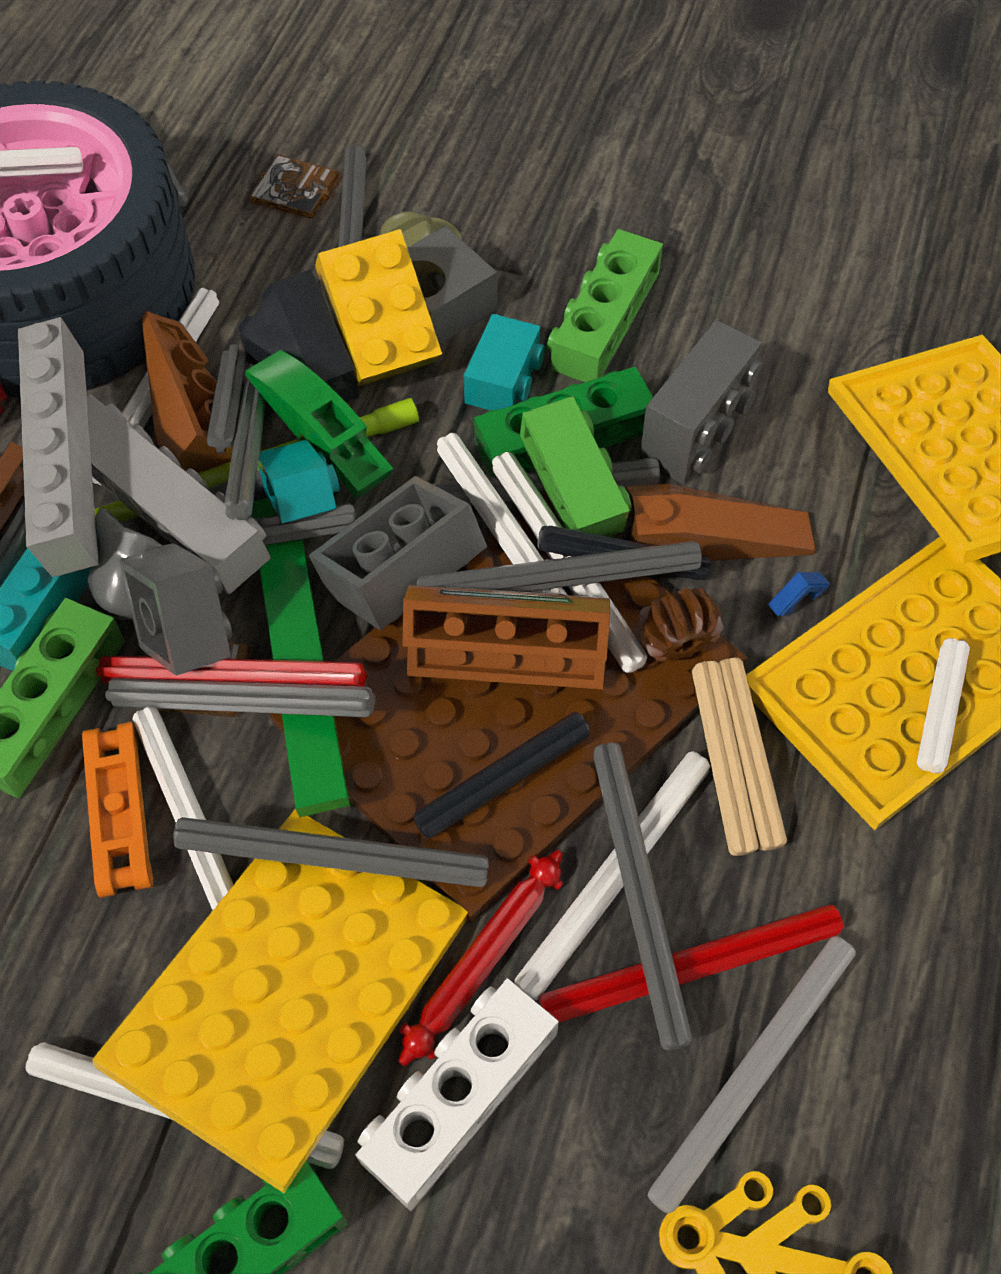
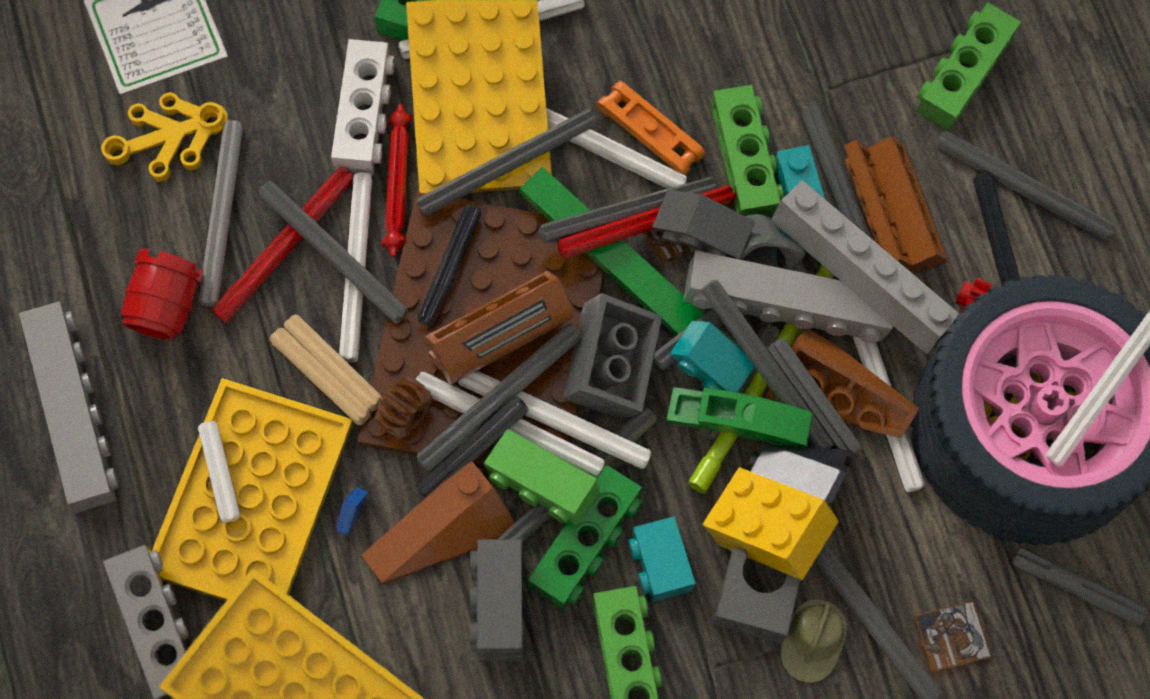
camera: 140 degrees right, 10 degrees up
none -> red piece [120,249,204,341]

